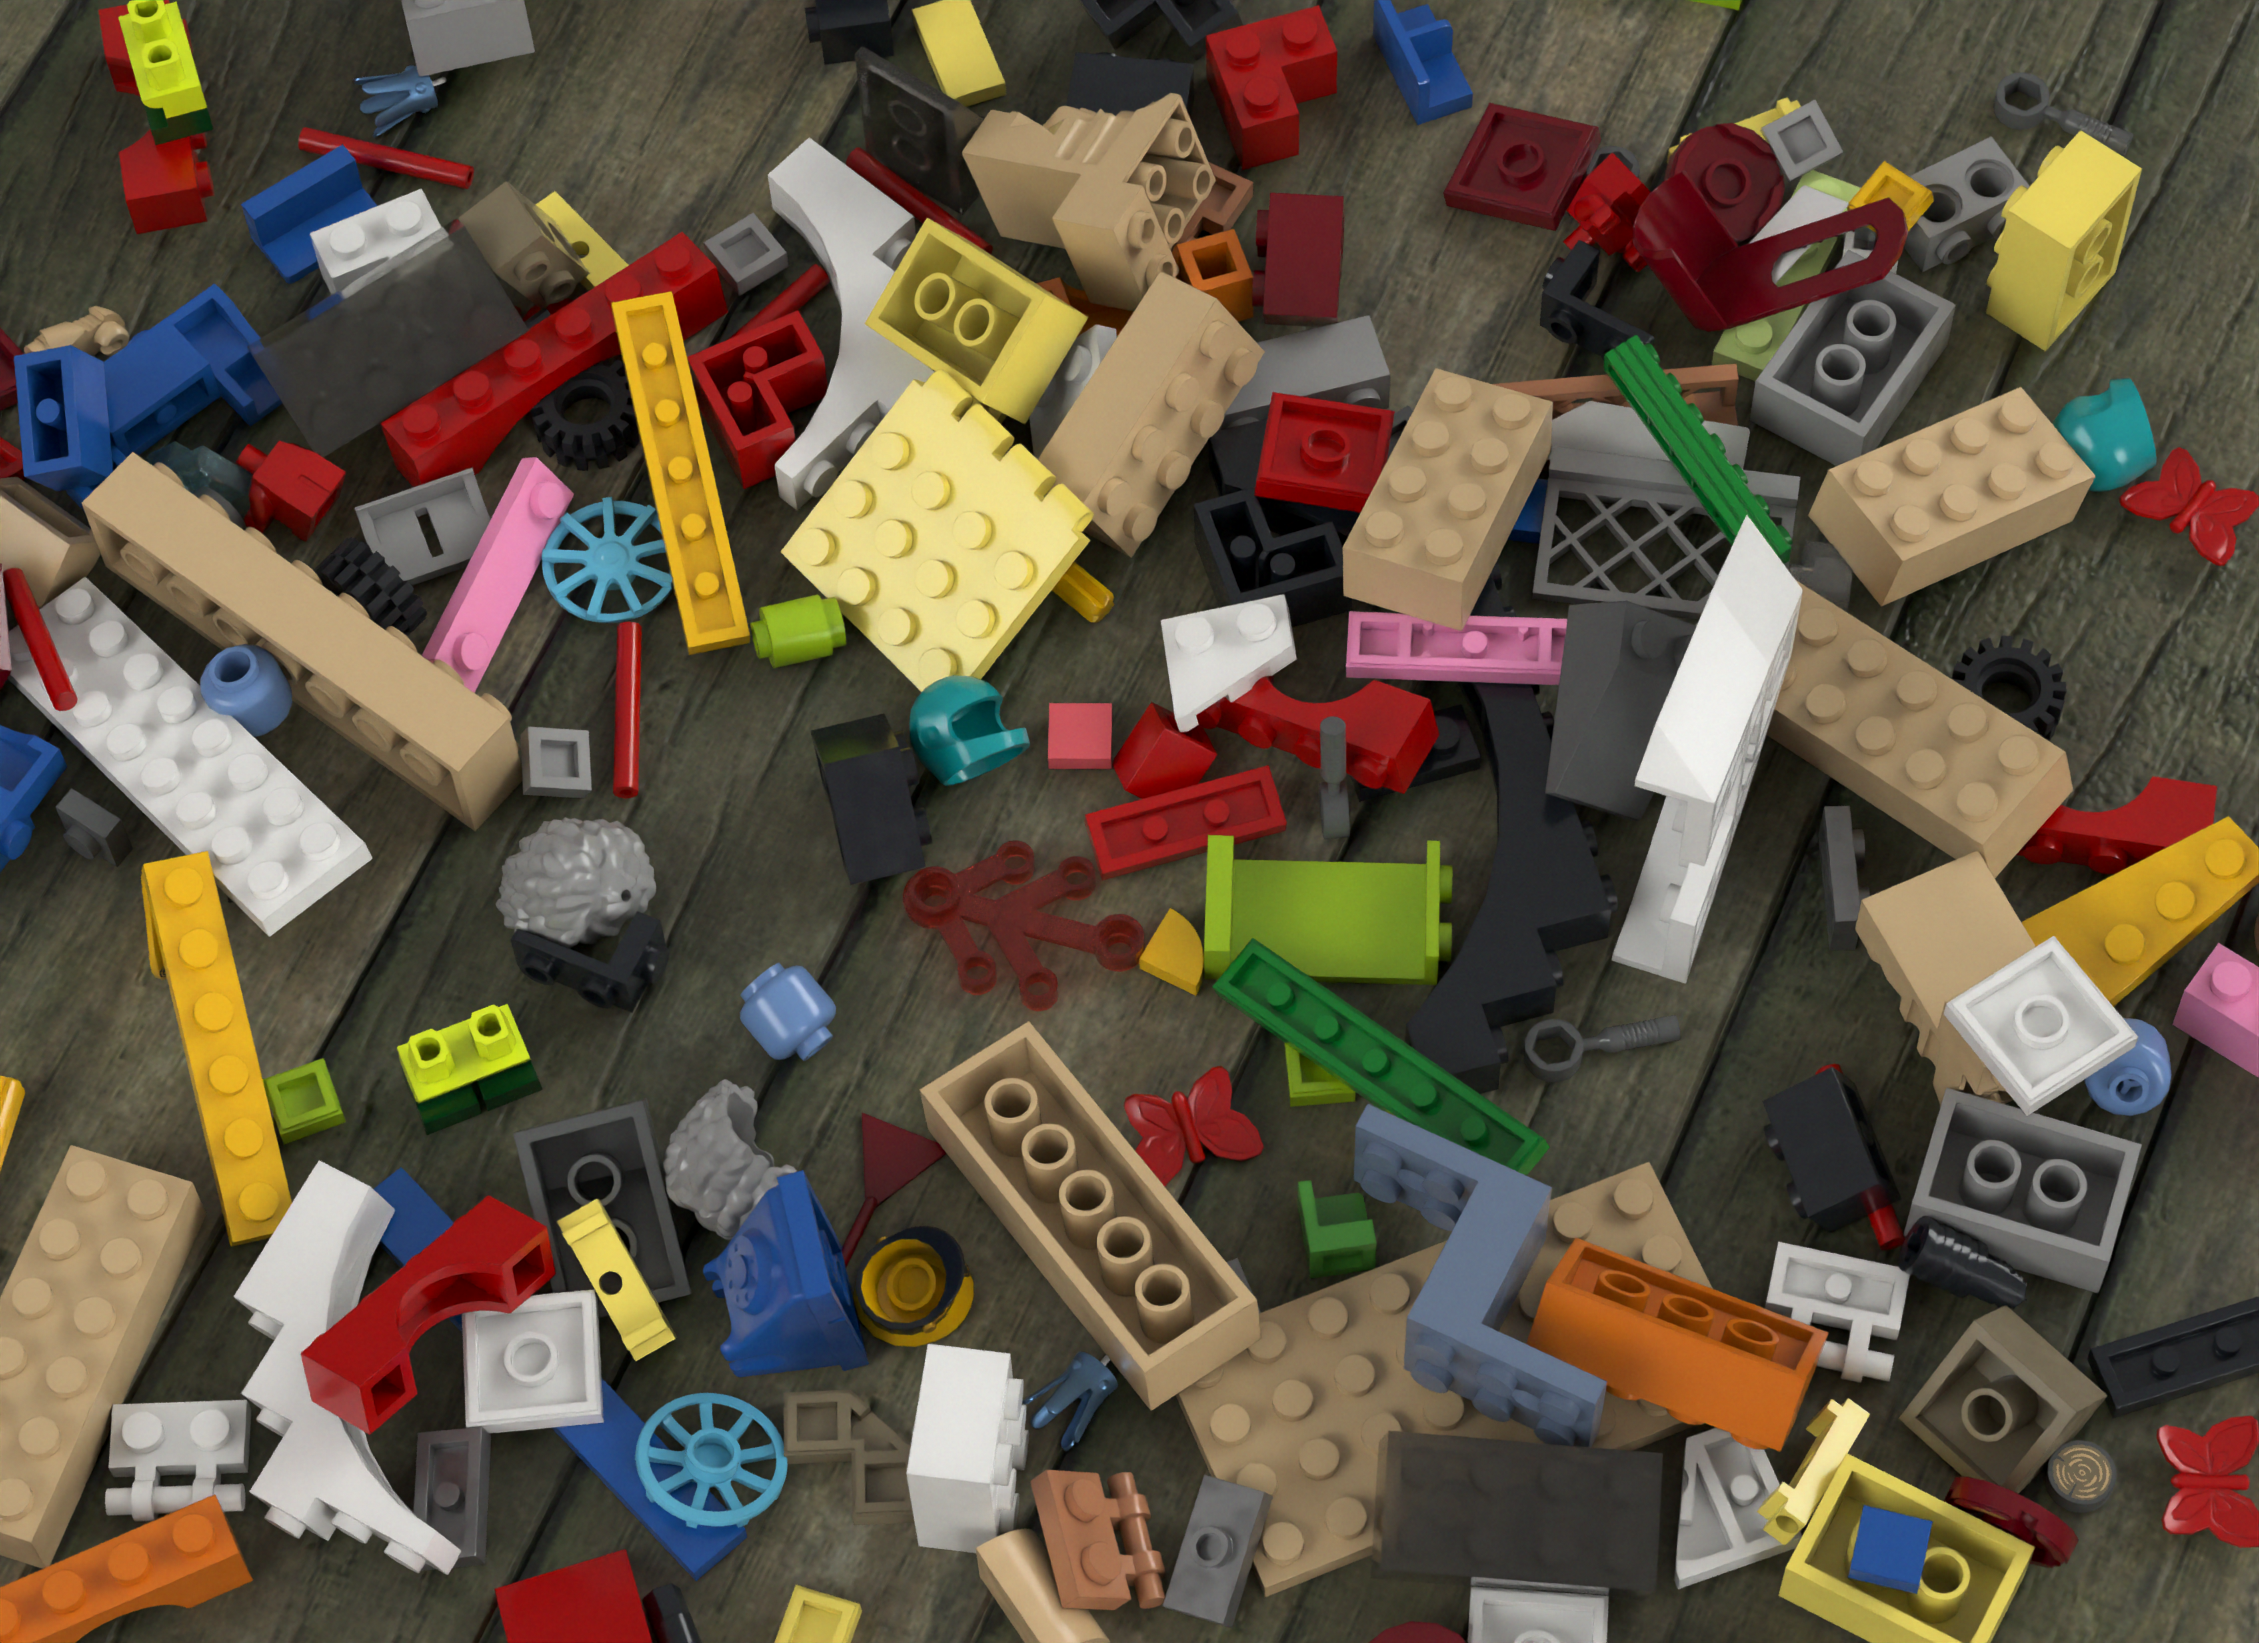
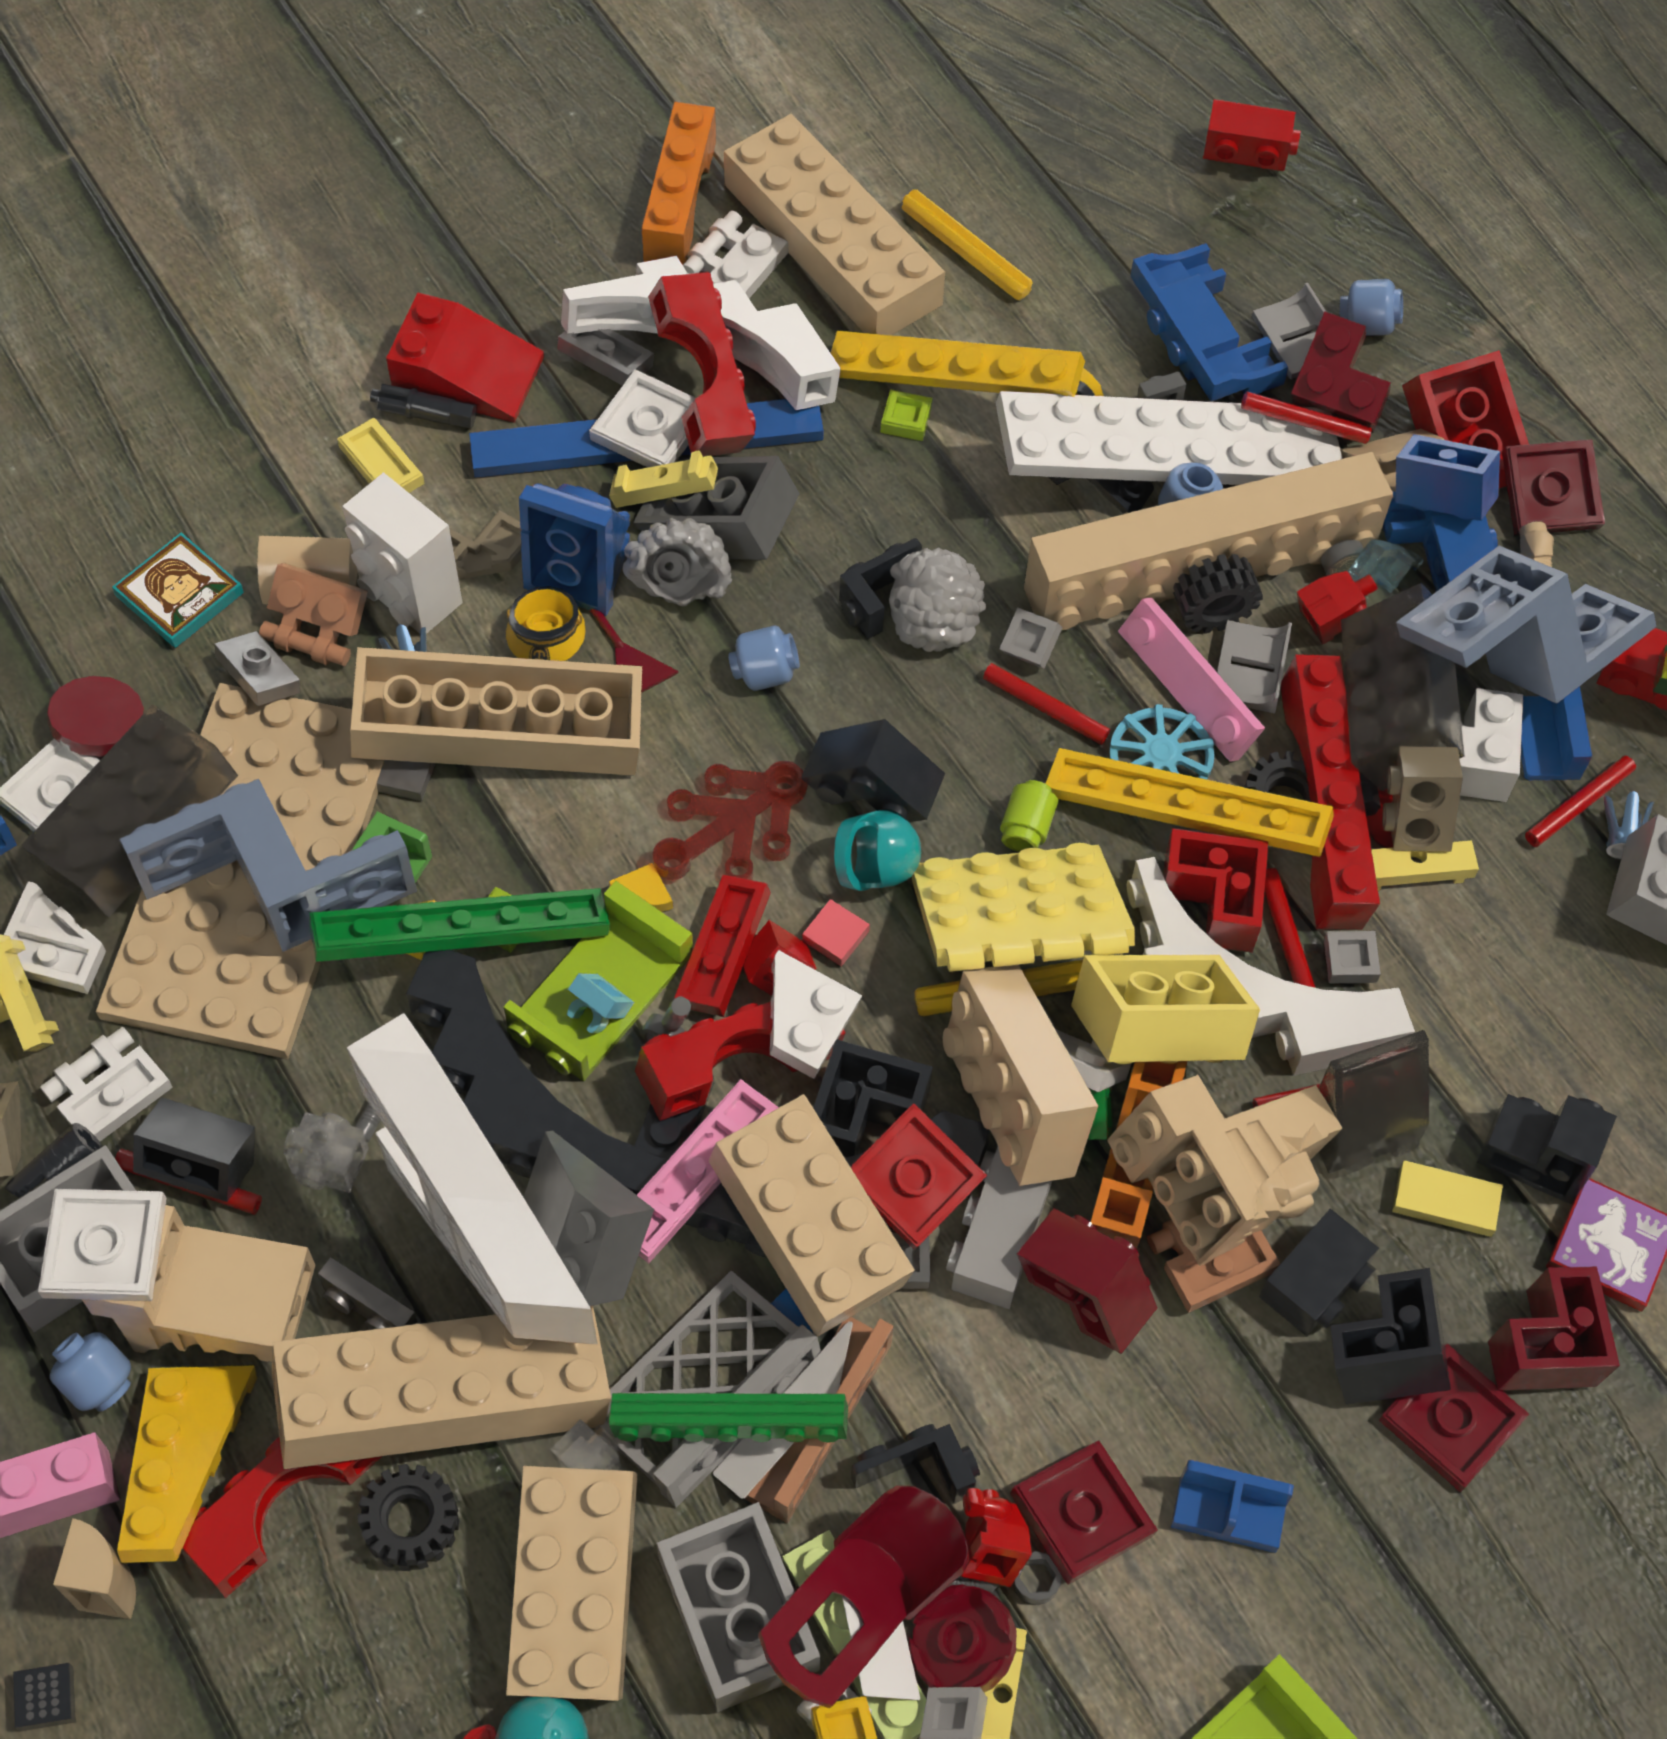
camera: 120 degrees right, 0 degrees up
neon yellow hips [397,1004,543,1135] -> none
medium azure wheel [635,1393,788,1528] -> none
red piece [1123,1066,1264,1187] -> none
red brick [1206,5,1337,170] -> none
orange slope [1526,1238,1829,1452] -> none
none -> clear brick [283,1112,369,1193]
none -> medium azure tile [567,973,635,1033]
none -> sand blue bracket [1396,546,1657,703]

